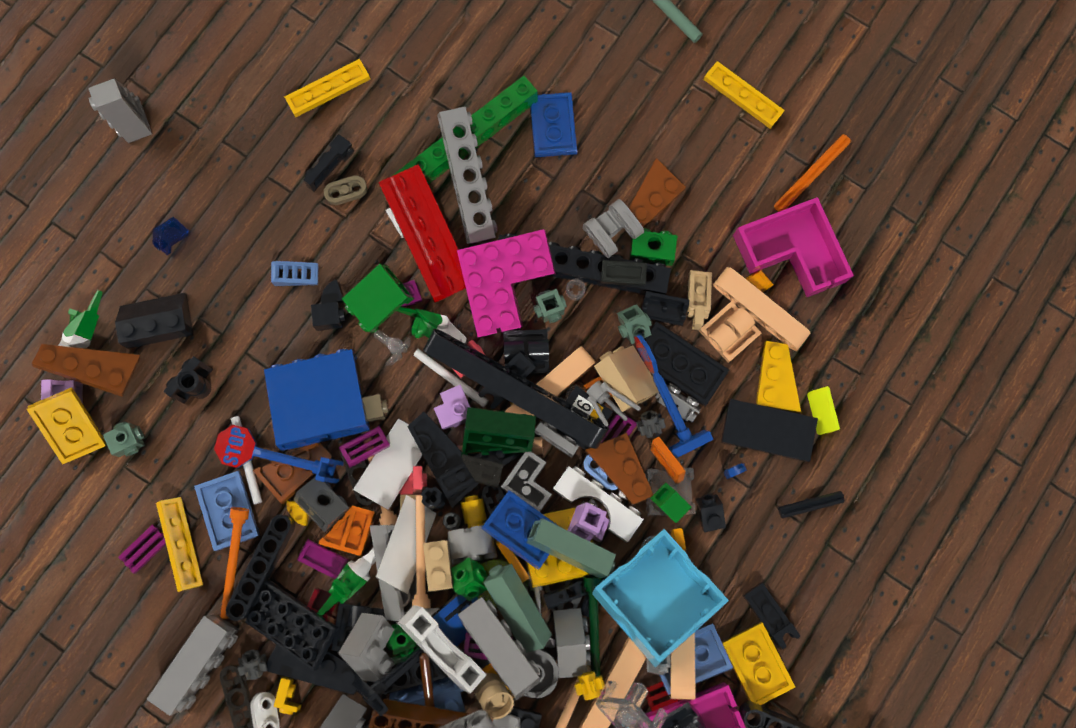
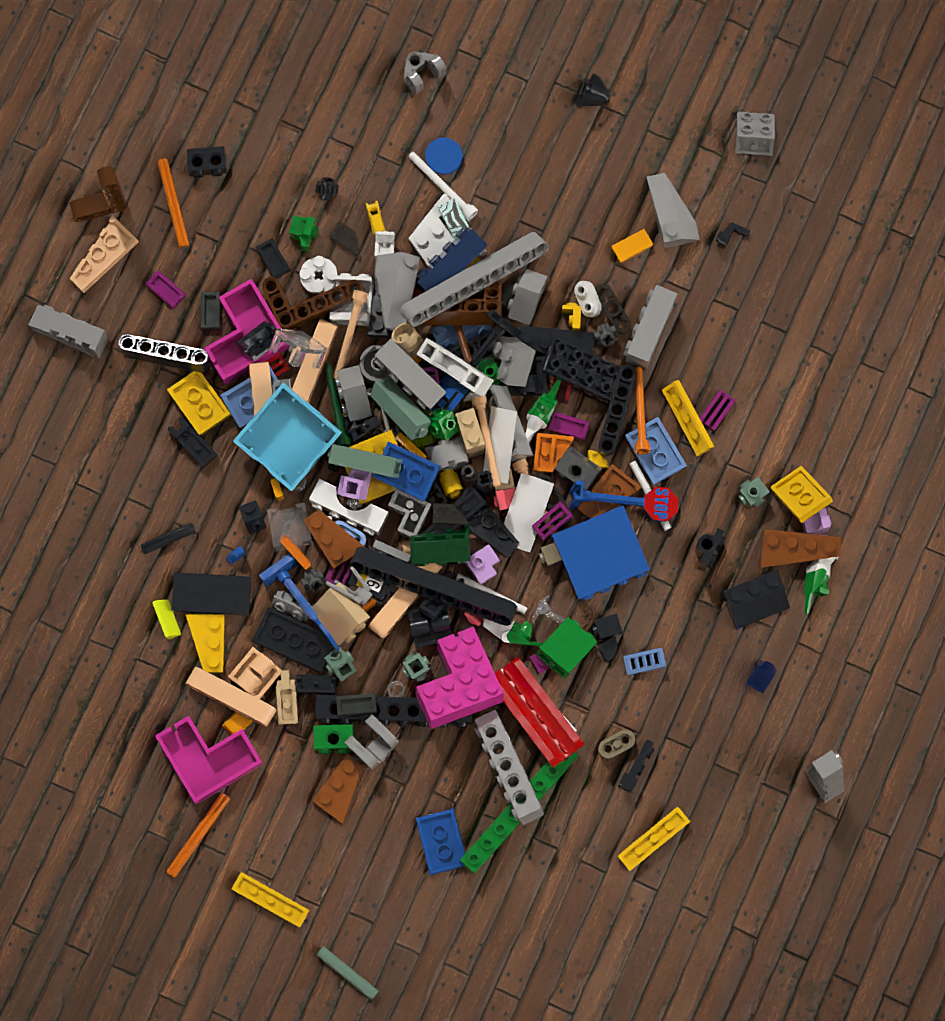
camera: 175 degrees right, 0 degrees up
yellow gear [574,671,605,700] -> none
green panel [650,482,692,523] -> none

